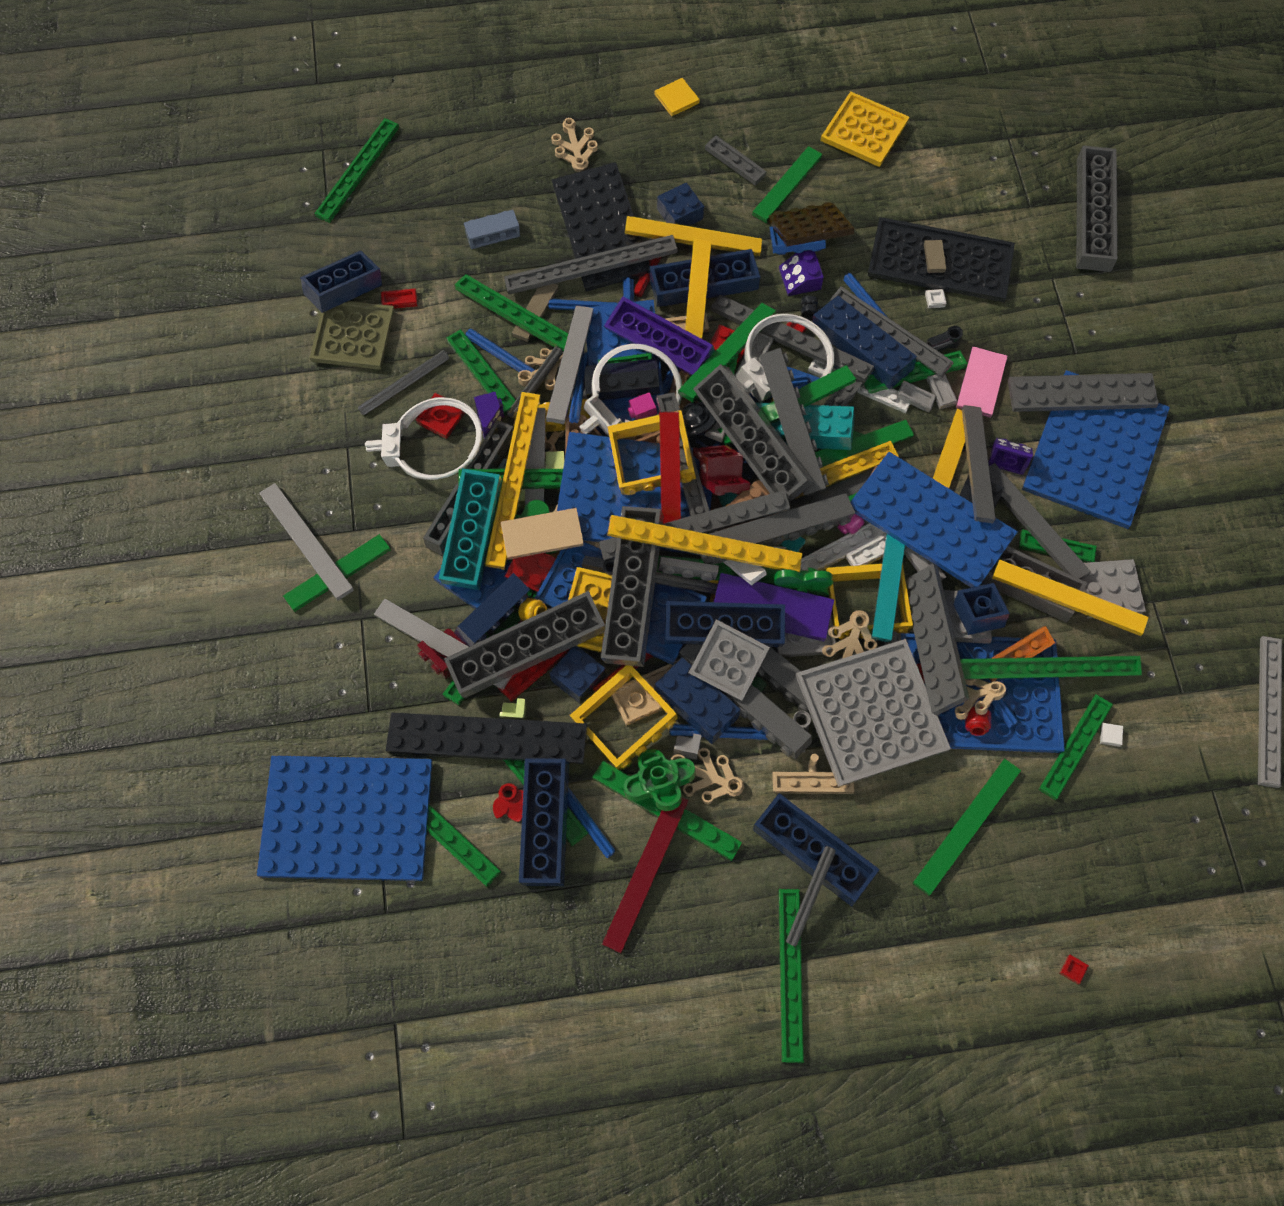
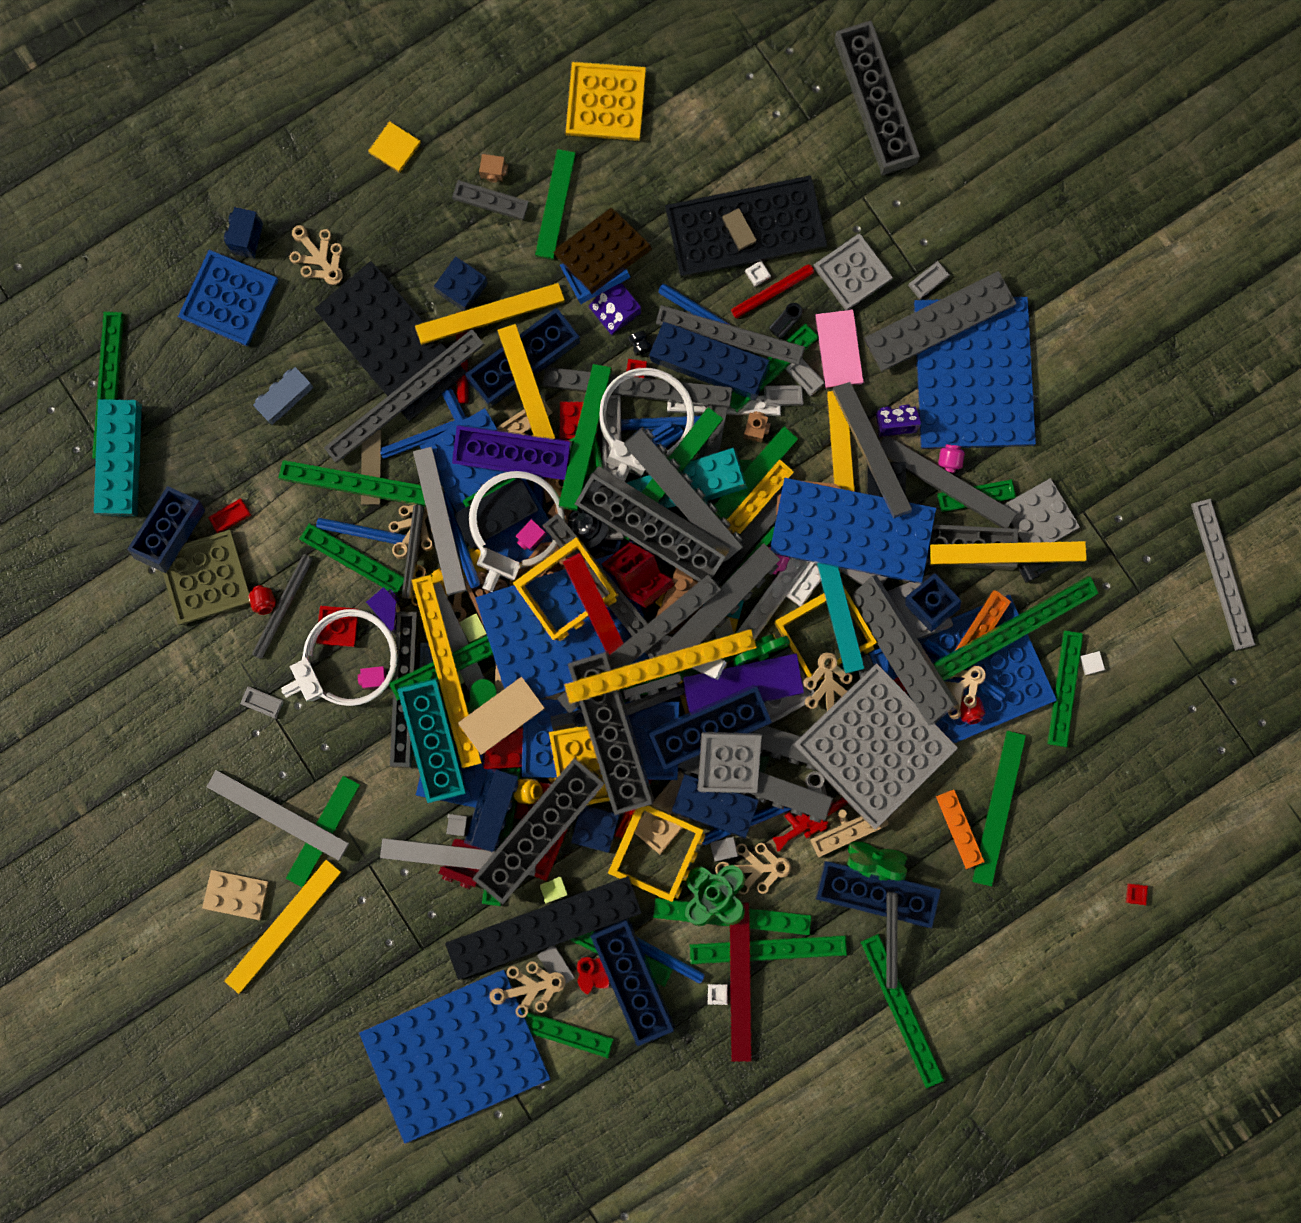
camera: 20 degrees left, 15 degrees up
none -> teal brick [94,399,142,516]
none -> blue plate [178,250,278,347]
none -> tan plate [202,870,269,920]
none -> dark blue brick [224,207,263,259]
none -> yellow tile [224,860,342,994]
none -> light grey tile [240,687,284,719]
none -> red head [248,585,276,615]
none -> dark pink brick [358,666,388,690]
none -> light grey panel [446,814,469,837]
none -> medium nougat brick [479,154,508,182]
none -> tan plant [490,961,565,1017]
none -> light grey tile [537,945,575,986]
none -> green tile [689,936,847,964]
none -> white tile [708,984,728,1005]
none -> red axle [731,264,814,318]
none -> medium nougat brick [744,411,770,443]
none -> red piece [772,798,848,852]
none -> light grey plate [813,233,892,310]
none -> green plant [847,841,907,881]
none -> light grey tile [908,261,950,300]
none -> orange plate [936,789,984,869]
none -> dark pink head [938,444,965,473]
none -> black piece [1017,562,1059,583]

